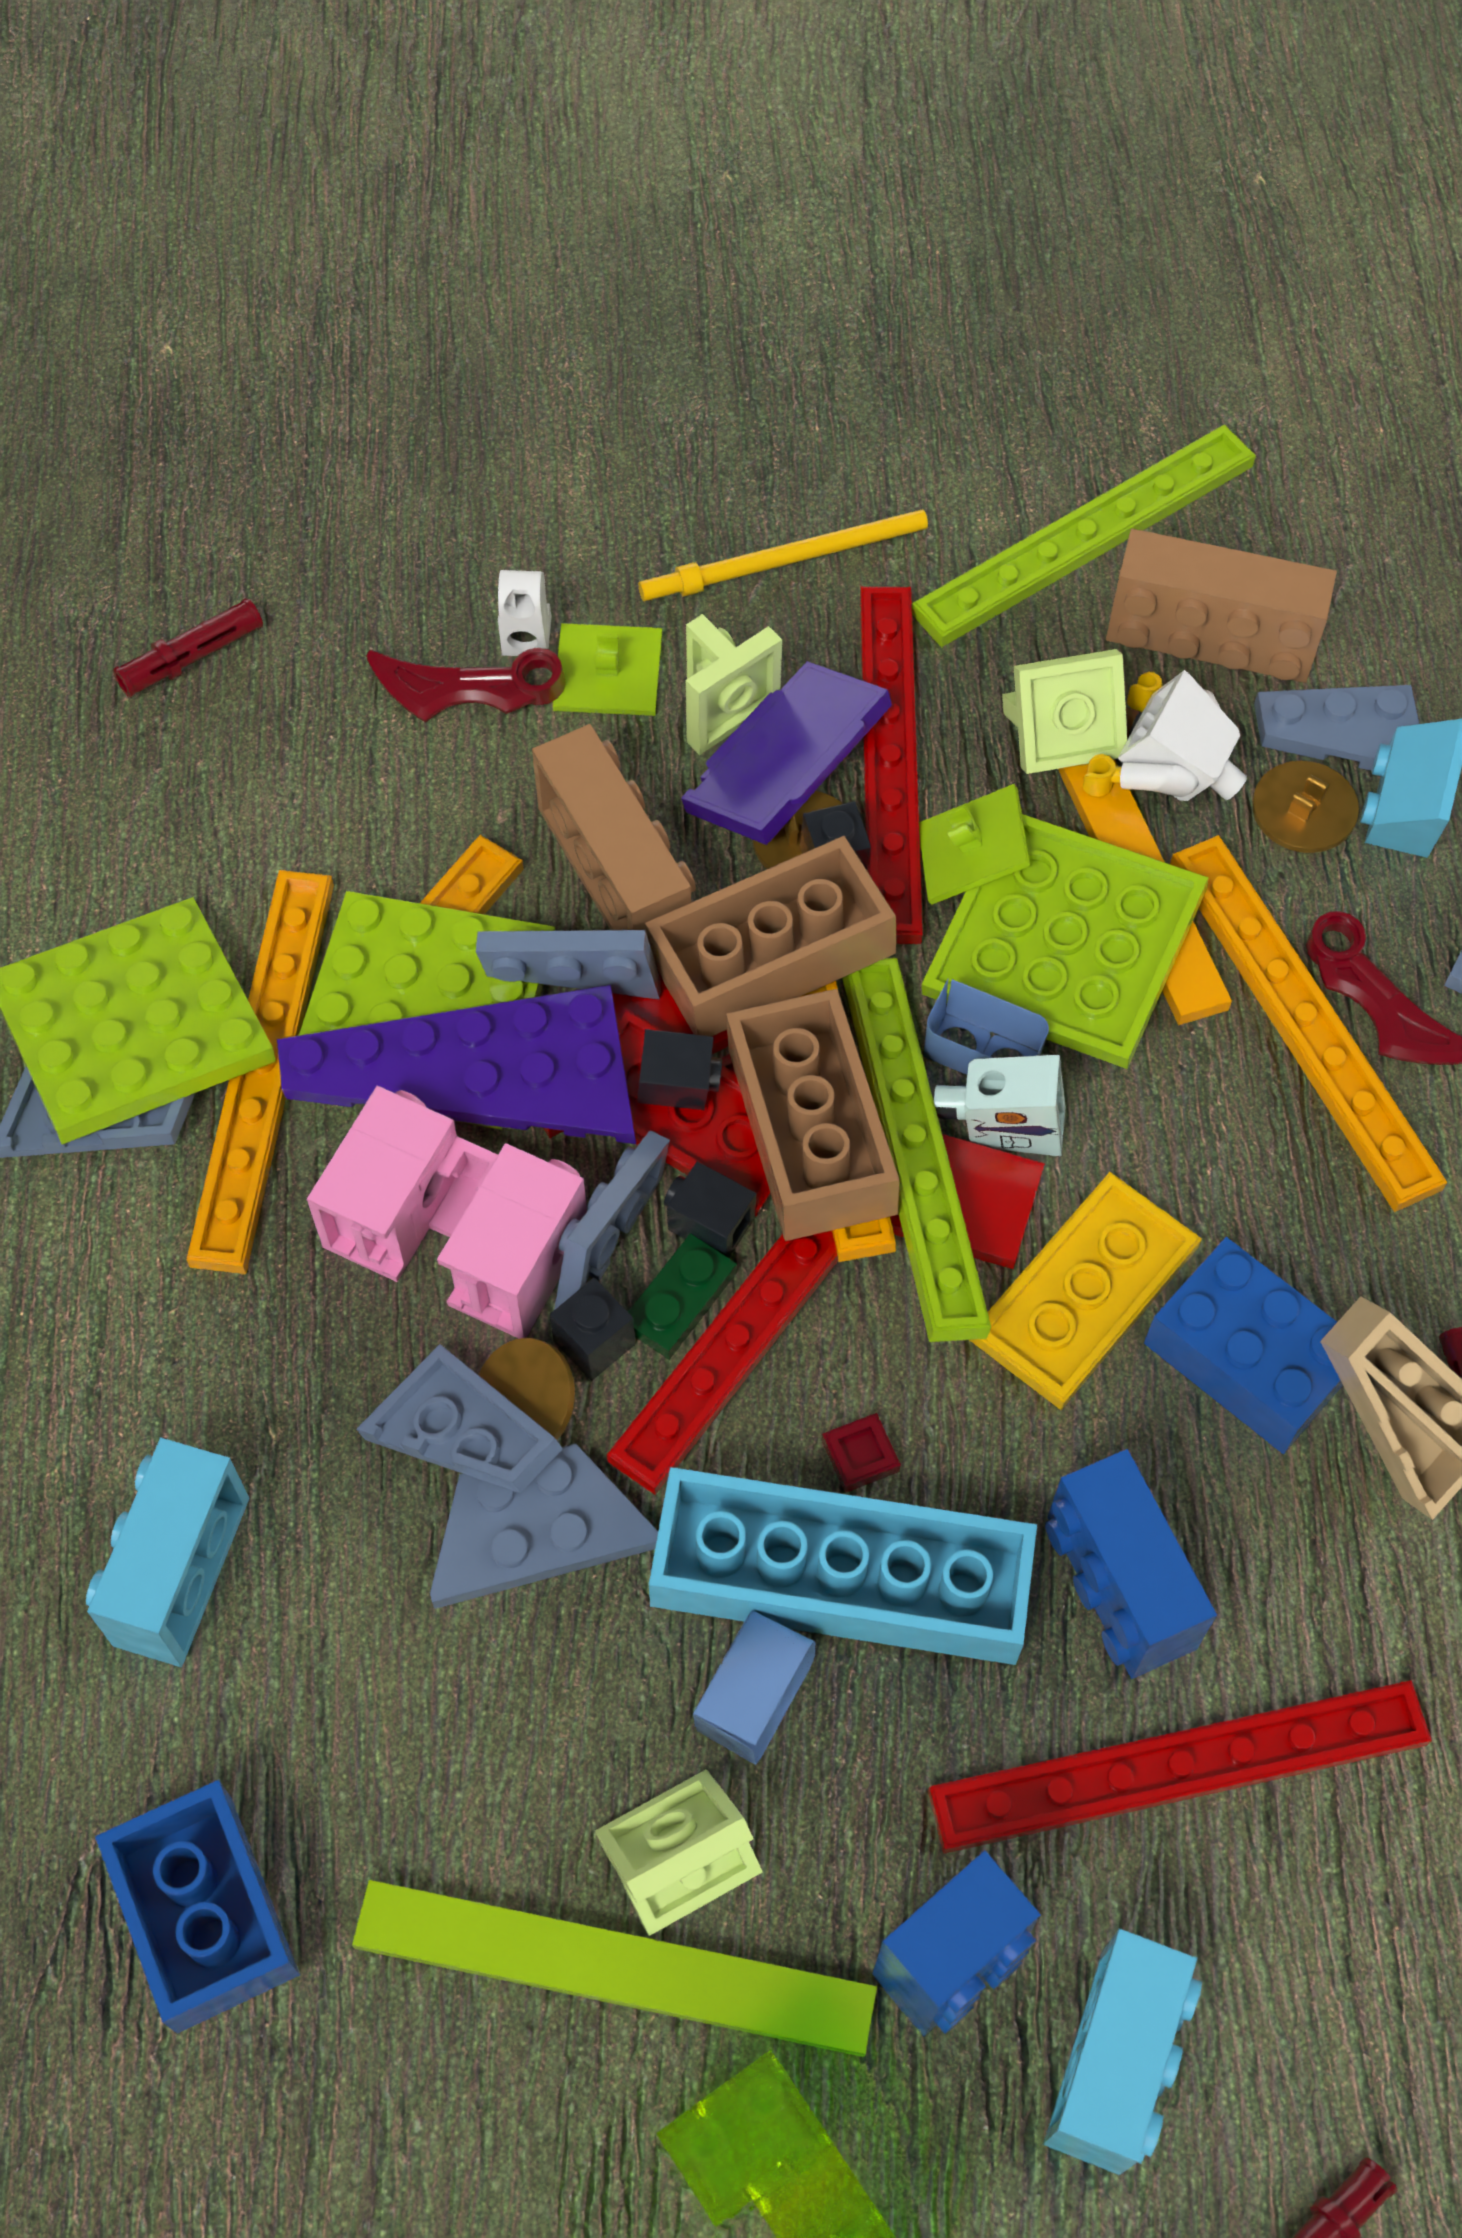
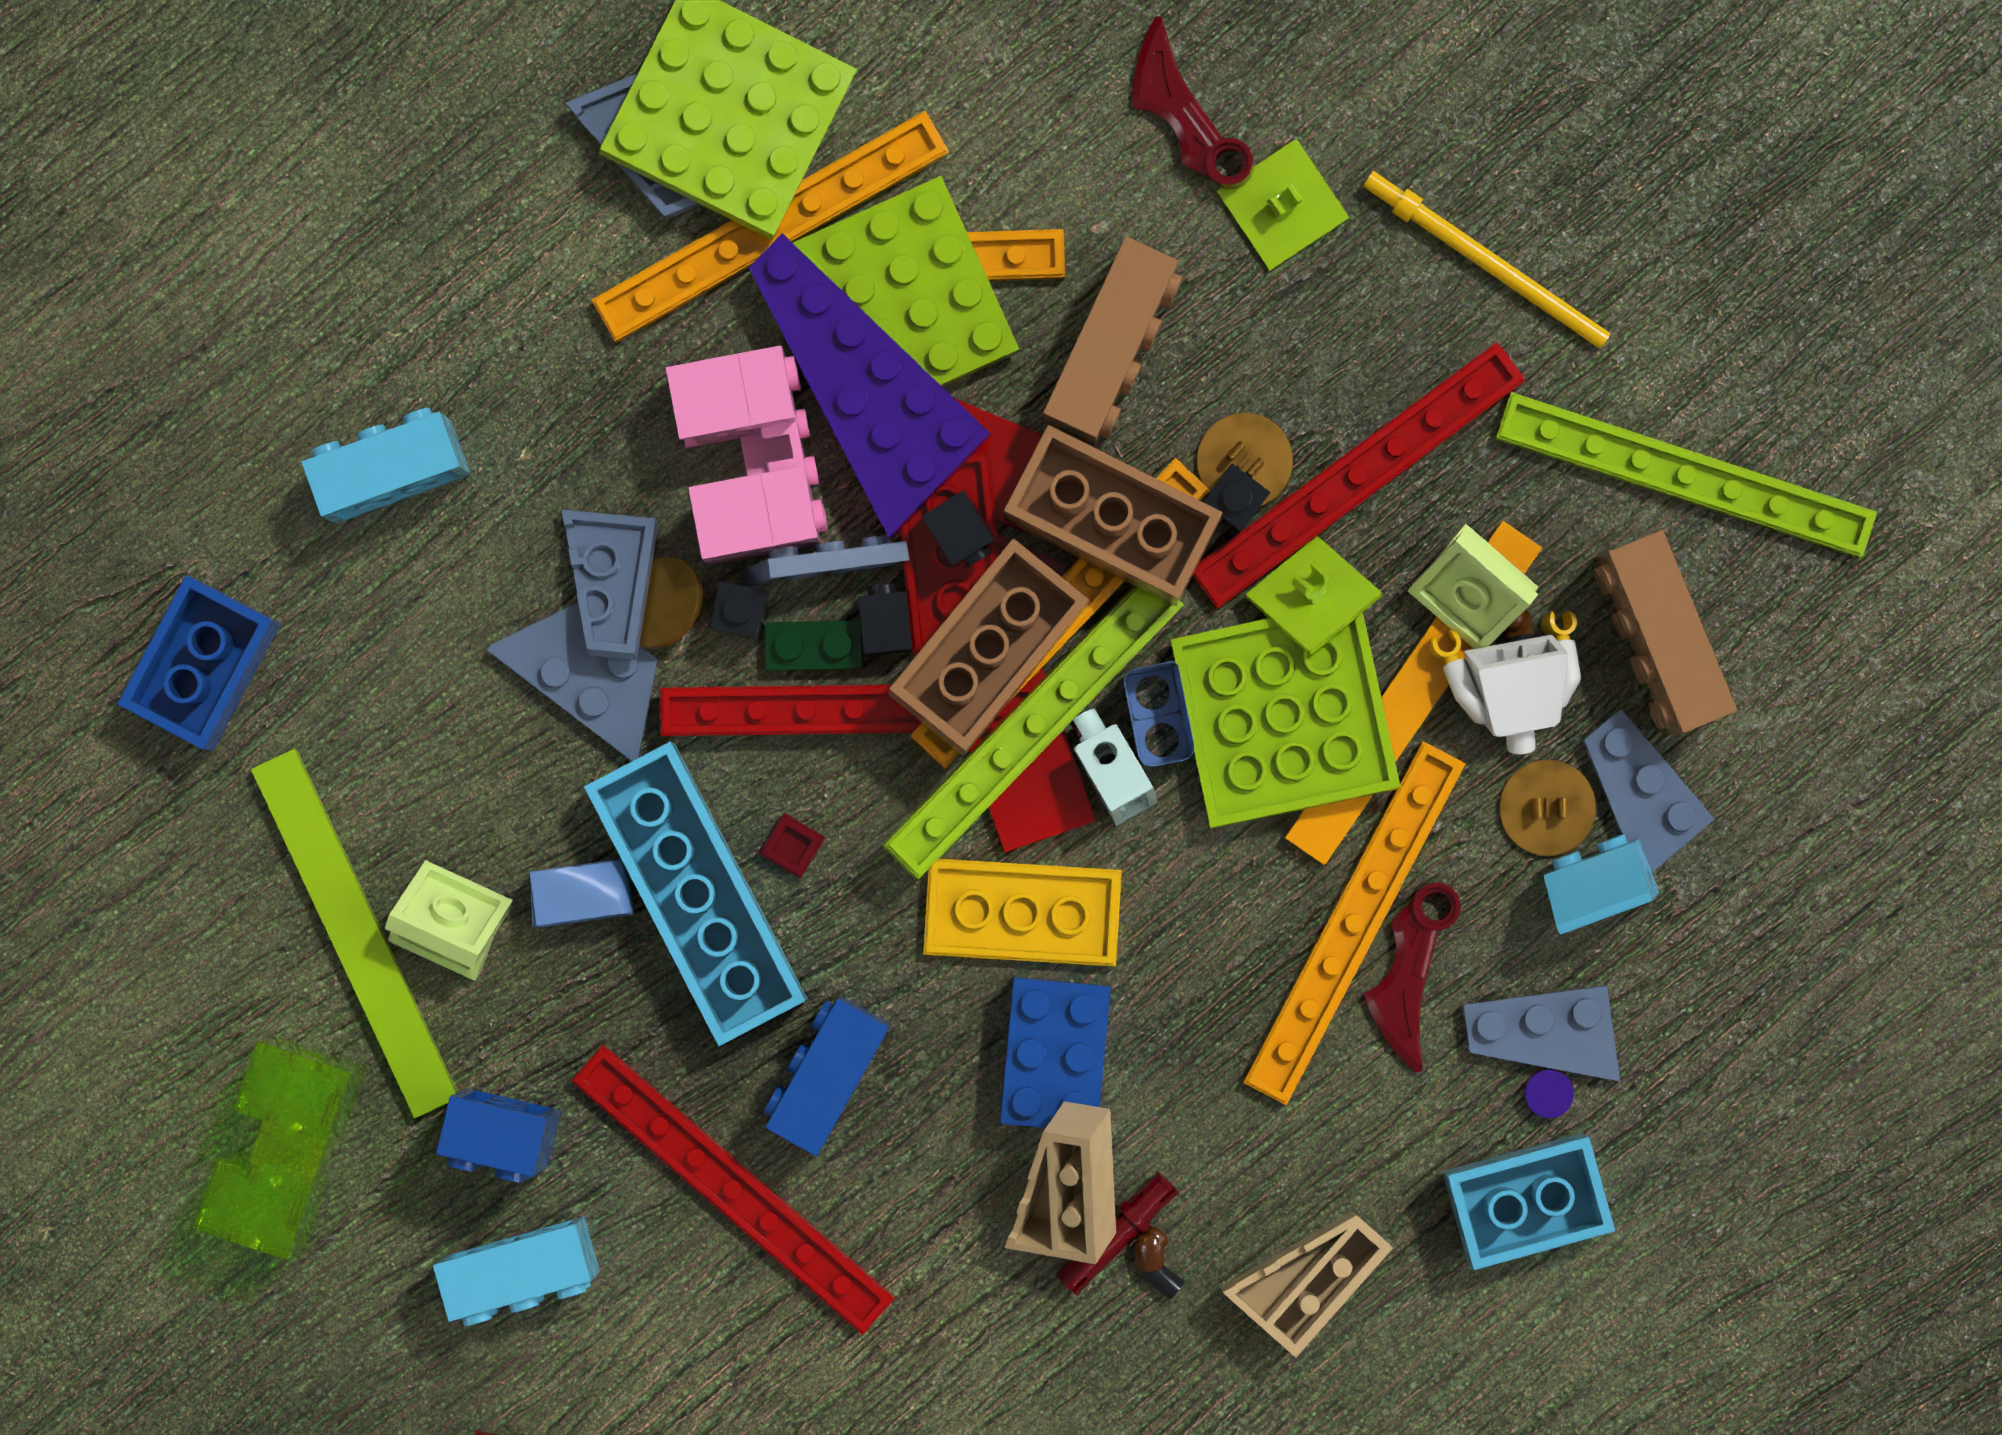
camera: 55 degrees right, 25 degrees up
sand blue wing [476,930,661,1000] -> none
white leg [498,570,551,656] -> none
dark purple piece [681,661,892,845] -> none
yellowish green bracket [686,614,782,755] -> none

